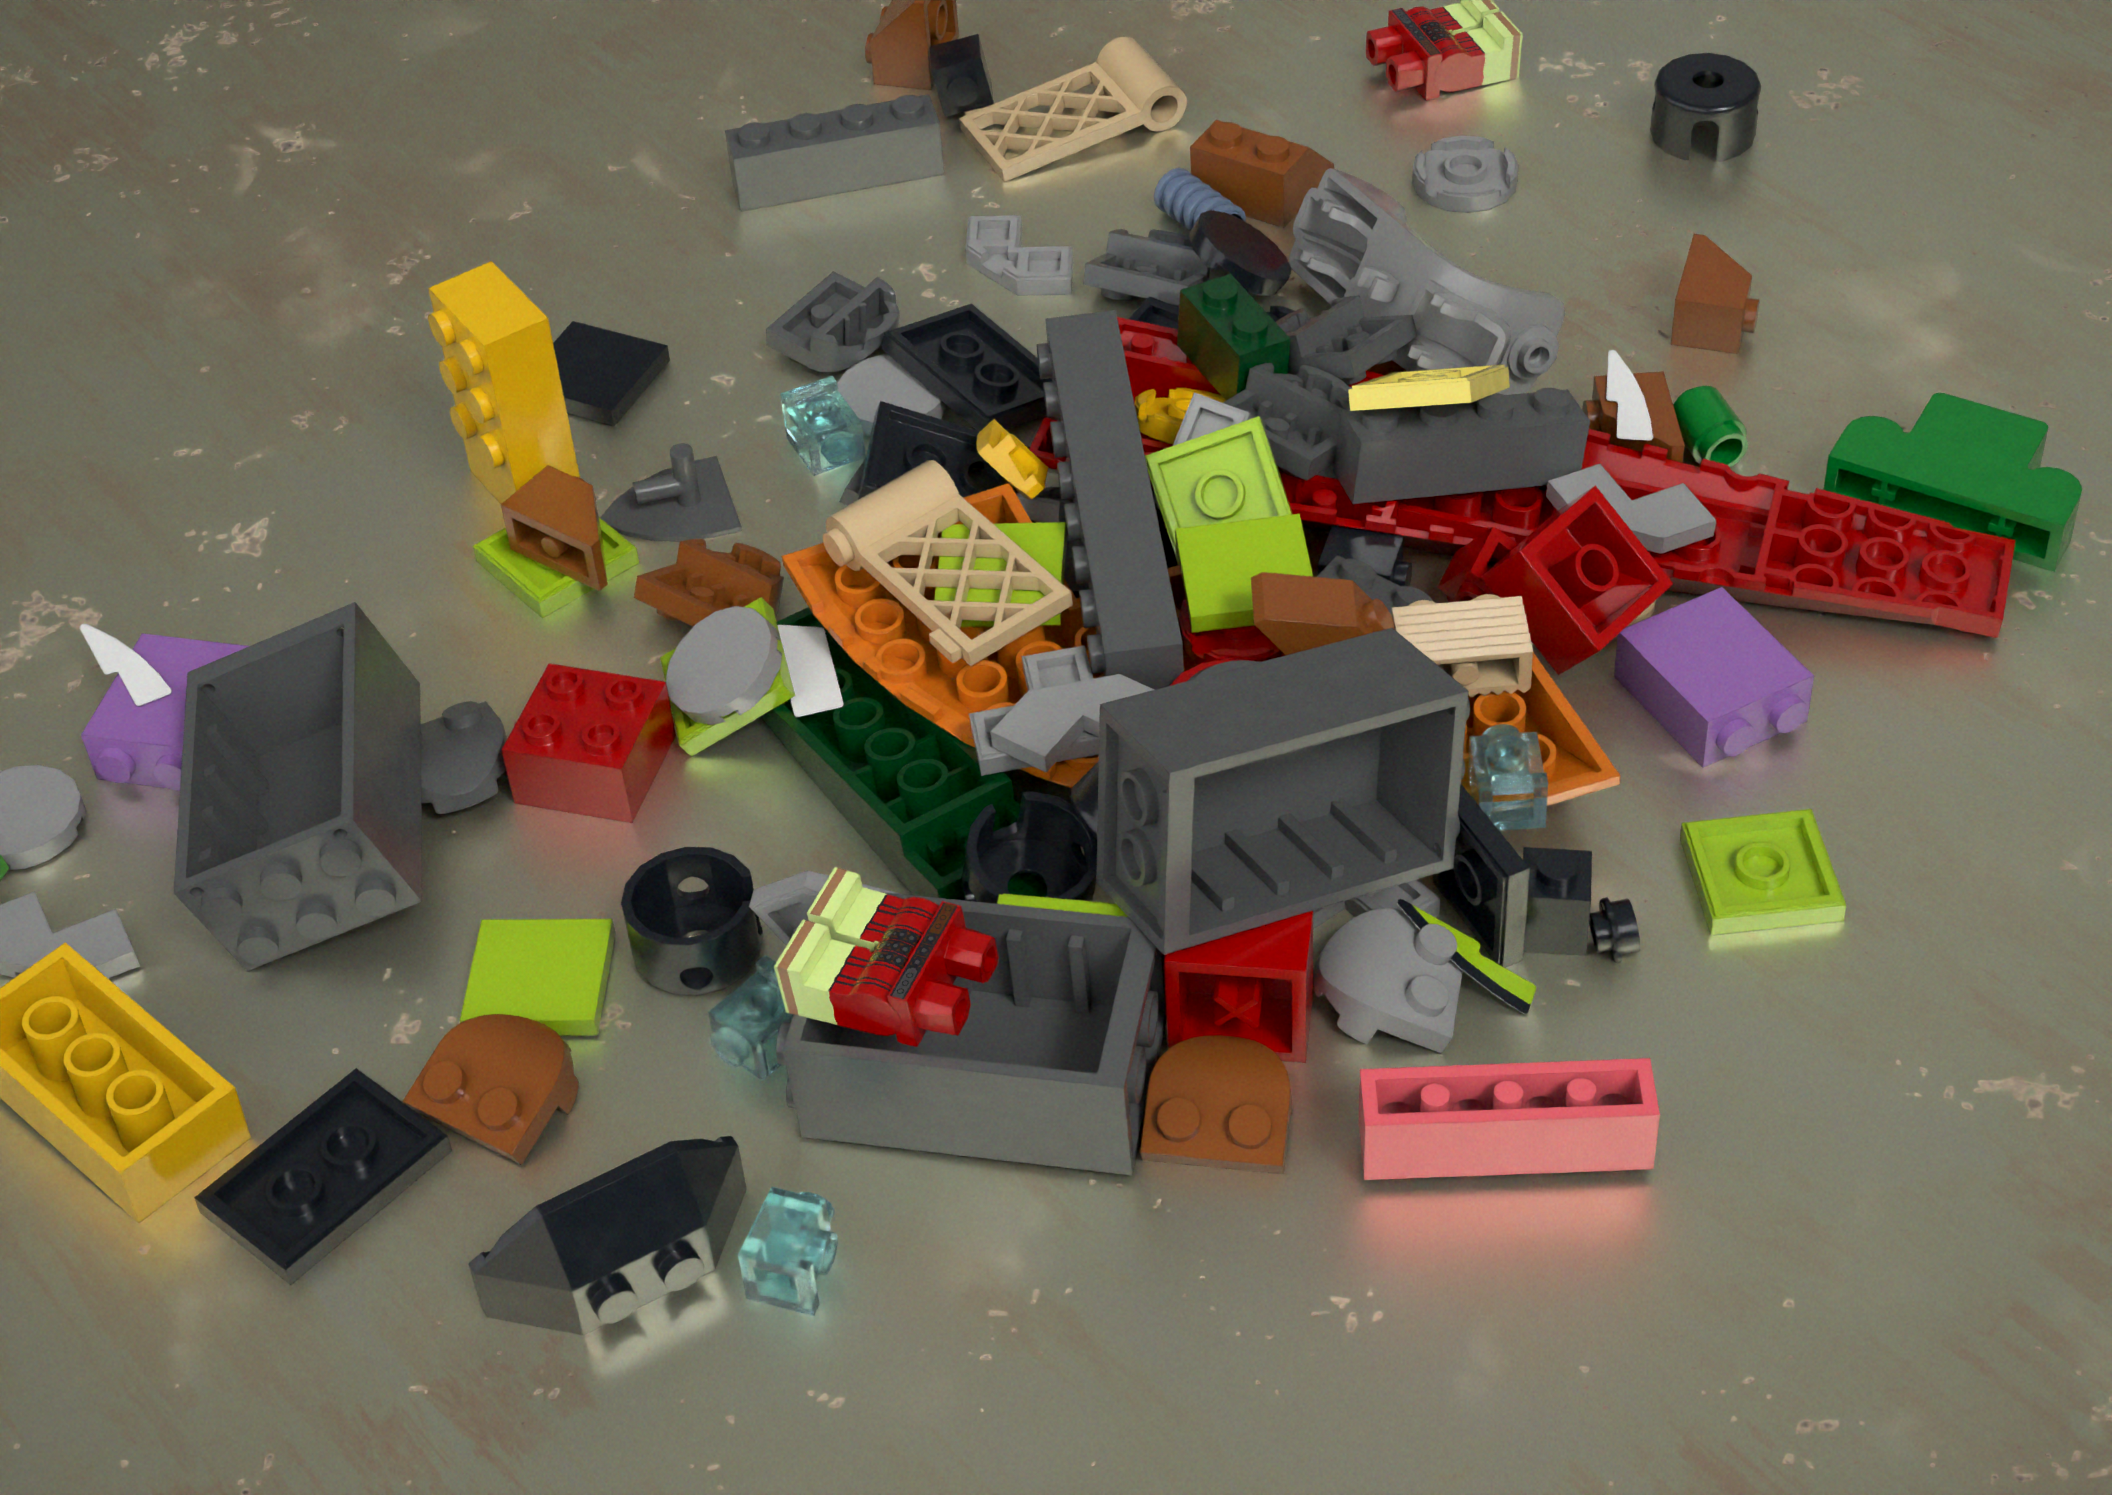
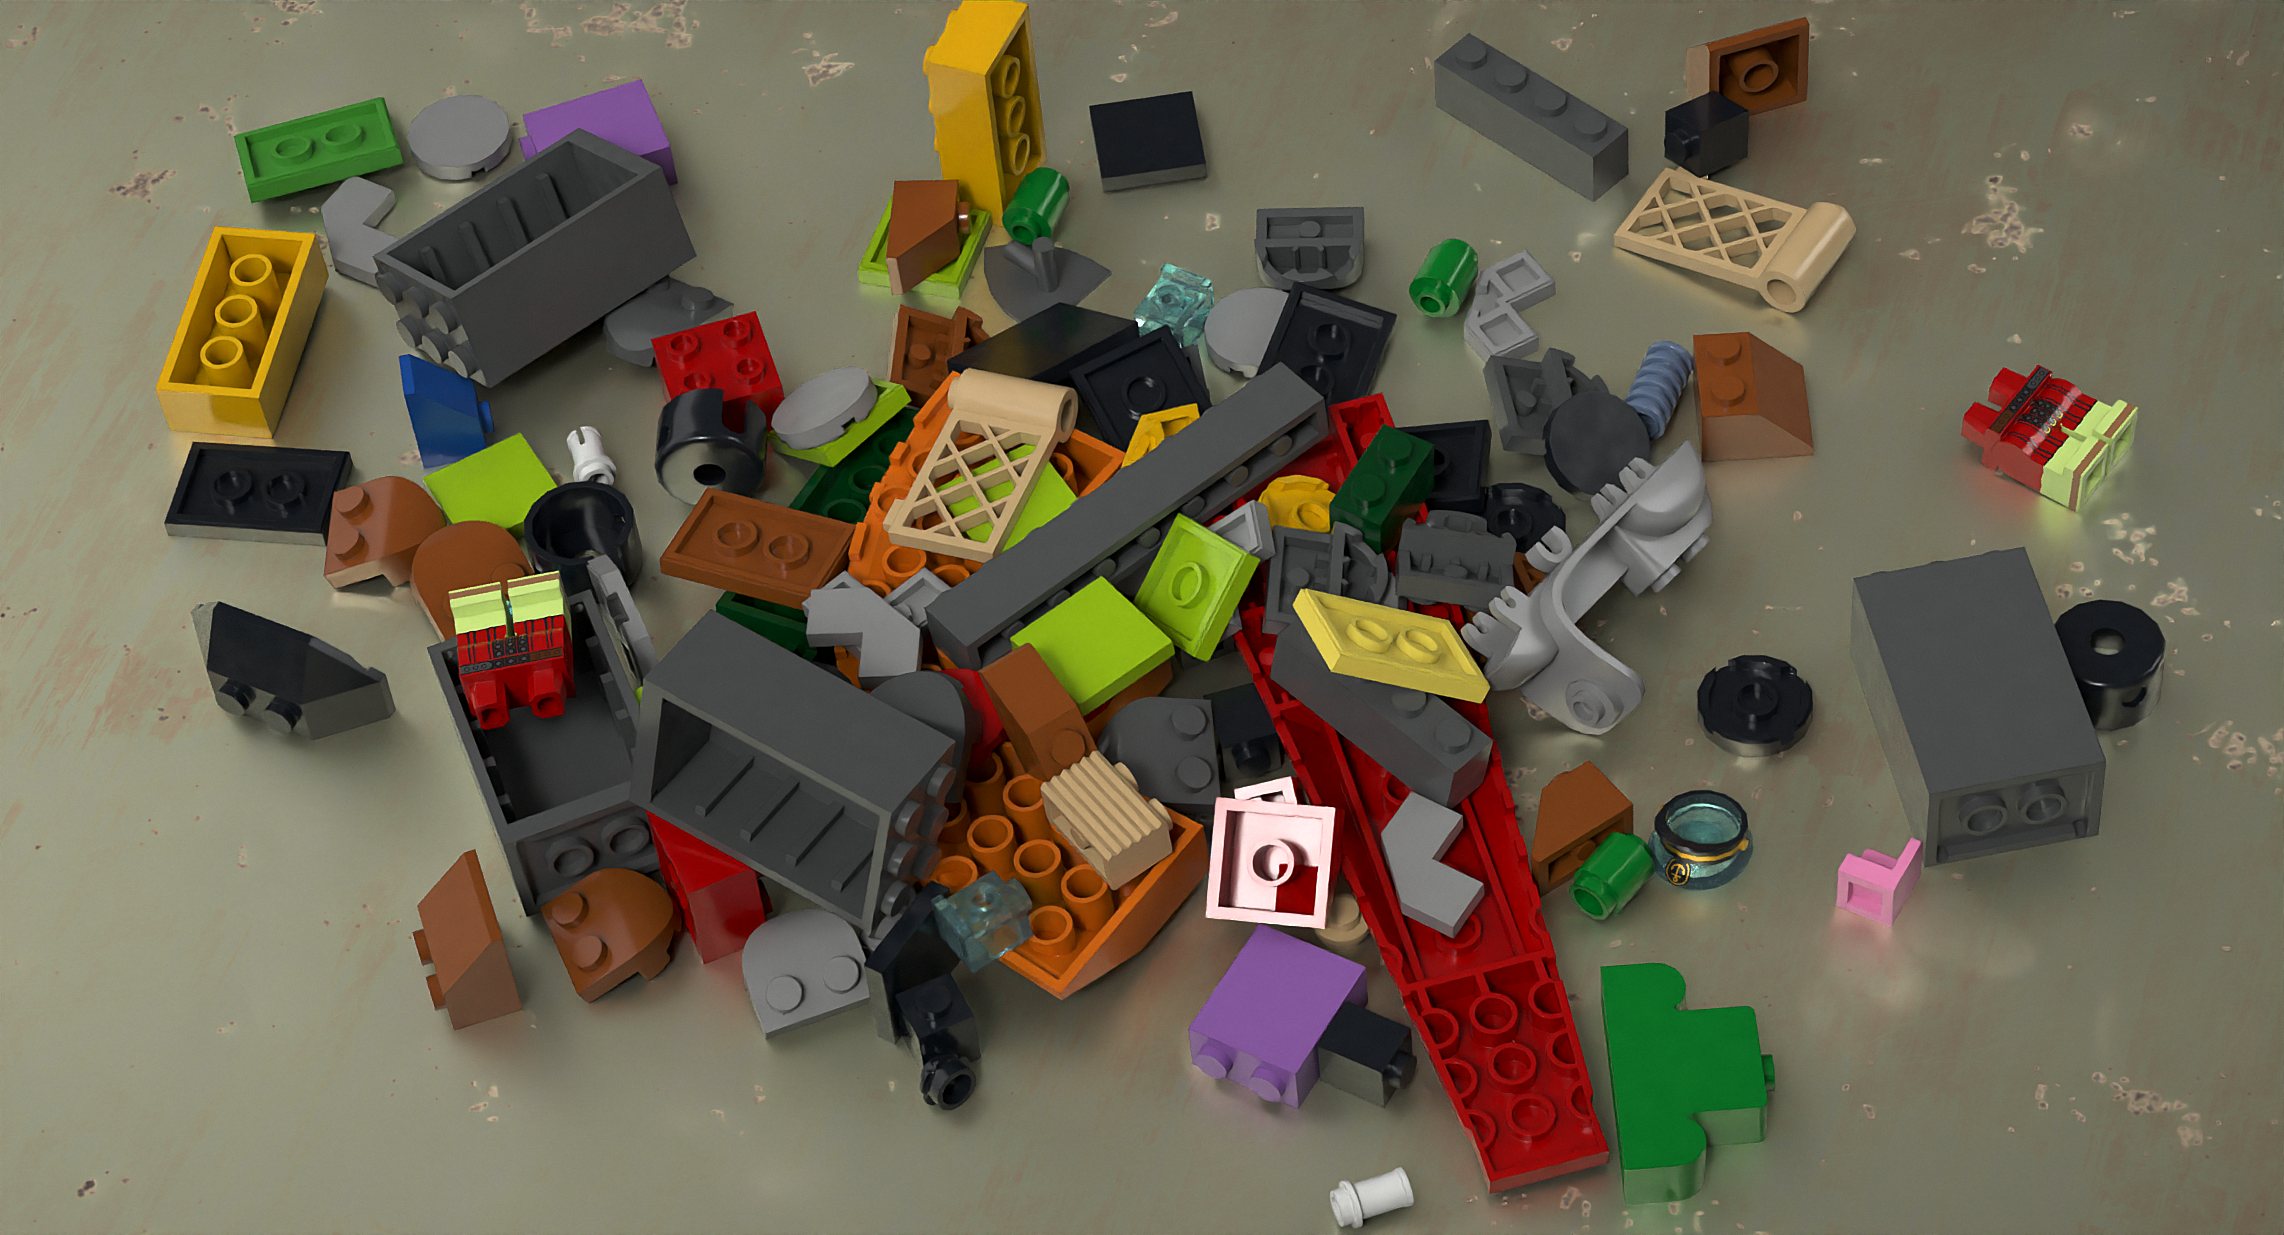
camera: 60 degrees right, 5 degrees up
white sticker [80,624,172,706] -> none
clear light blue brick [738,1187,838,1316] -> none
white sticker [777,625,844,717] -> none
coral brick [1359,1058,1660,1180] -> none
sticker [1397,899,1536,1014] -> none
light grey tile [1412,135,1519,213] -> none
white sticker [1606,350,1653,441] -> none
dark orange slope [1671,234,1760,354] -> none
lime tile [1680,809,1846,935] -> none
none -> blue slope [399,354,495,469]
none -> dark orange slope [410,521,536,642]
none -> dark orange slope [412,849,523,1030]
none -> white pin [567,426,617,486]
none -> black piece [655,388,768,506]
none -> dark orange tile [660,487,856,611]
none -> black tile [947,302,1140,385]
none -> green brick [1002,167,1070,245]
none -> black brick [1317,1001,1417,1108]
none -> white pin [1330,1167,1414,1229]
none -> green brick [1409,239,1479,318]
none -> clear light blue piece [1648,790,1753,891]
none -> black tile [1697,655,1813,757]
none -> bright pink panel [1836,837,1923,927]
none -> dark grey container [1850,547,2106,868]

